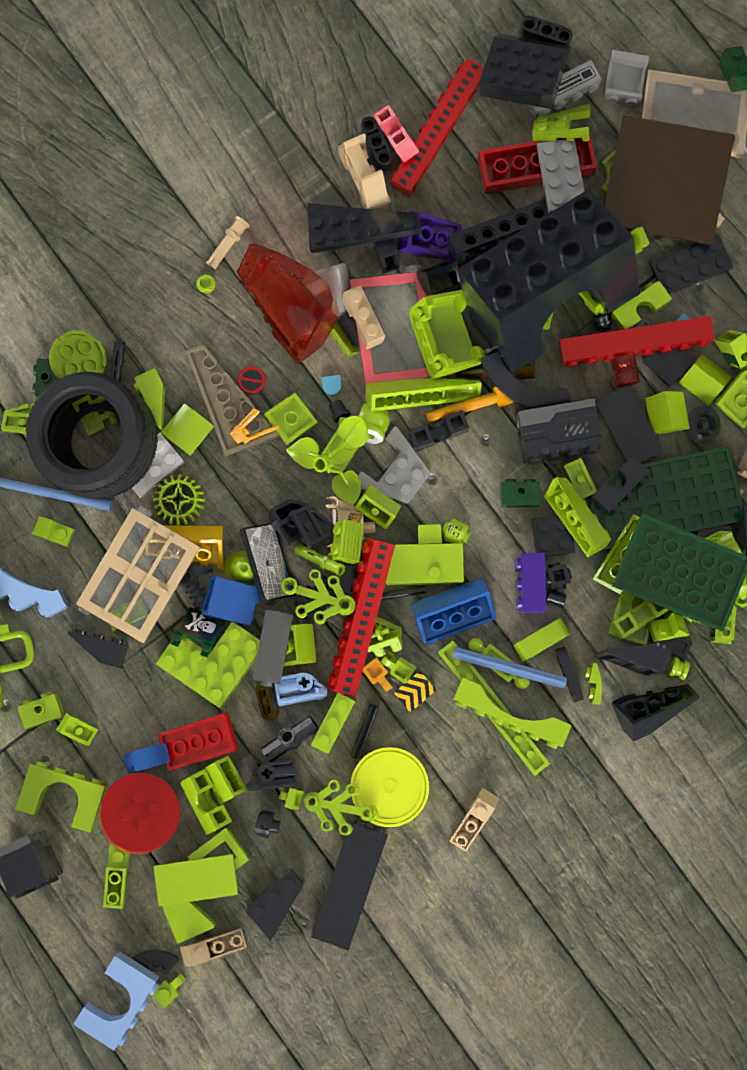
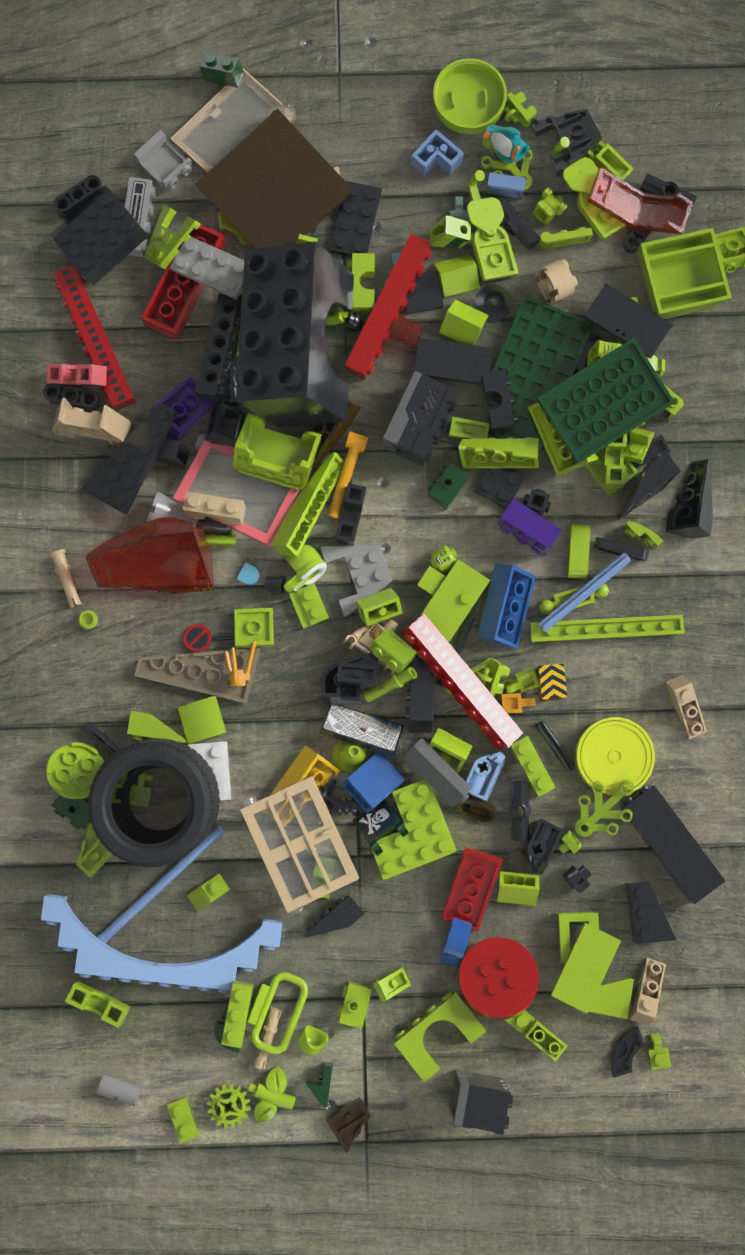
camera: 60 degrees left, 0 degrees up
light blue arch [73,951,159,1050] -> none
lime gear [153,474,205,526] -> none
lime arch [180,769,232,835] -> none
lime plant [282,569,355,624] -> none
lime plant [286,416,368,505] -> none
lime arch [453,678,572,749] -> none
black tile [479,352,571,409] -> none
black hinge [546,589,567,607] -> none
lime wheel [668,657,690,680] -> none

